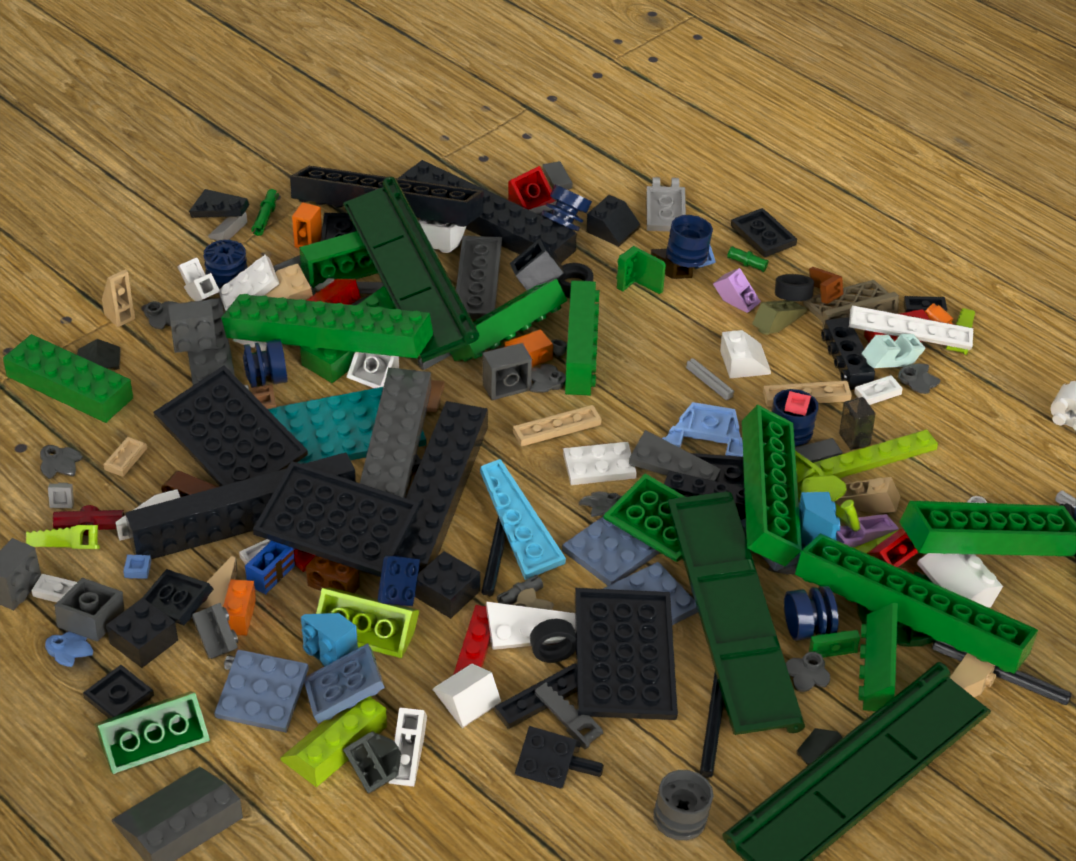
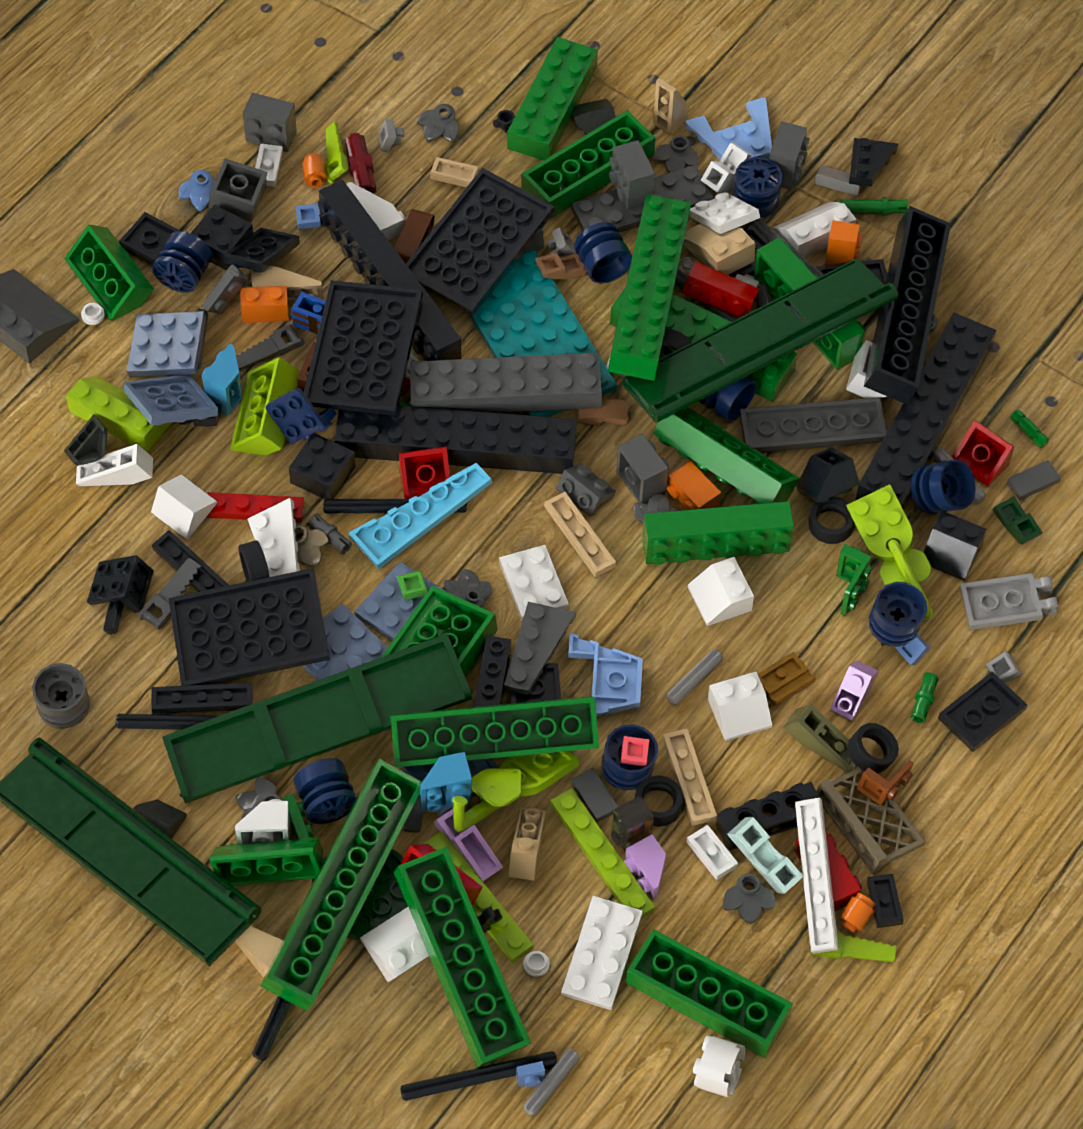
camera: 80 degrees right, 15 degrees up
none -> white plate [81,303,105,325]
none -> black plate [151,683,253,714]
none -> dark blue wheel [152,231,213,293]
none -> white slope [235,799,291,845]
none -> dark grey piece [236,325,305,370]
none -> orange brick [302,153,327,188]
none -> bright green tile [397,570,427,601]
none -> red slope [399,447,450,499]
none -> black plate [493,110,515,133]
none -> green brick [521,110,656,218]
none -> dark grey bracket [556,463,616,516]
none -> white plate [561,896,643,1010]
none -> lavender slope [624,834,666,900]
none -> green brick [626,929,793,1059]
none -> black tyre [634,775,683,827]
none -> light blue wing [685,97,772,160]
none -> white slope [688,557,754,626]
none -> pearl gold plate [758,652,816,707]
none -> dark grey brick [769,121,810,190]
none -> white slope [772,202,856,258]
none -> lime plate [846,485,933,620]
none -> light grey slope [986,651,1023,683]
none -> dark green slope [992,496,1043,545]
none -> green axle [1010,409,1049,448]

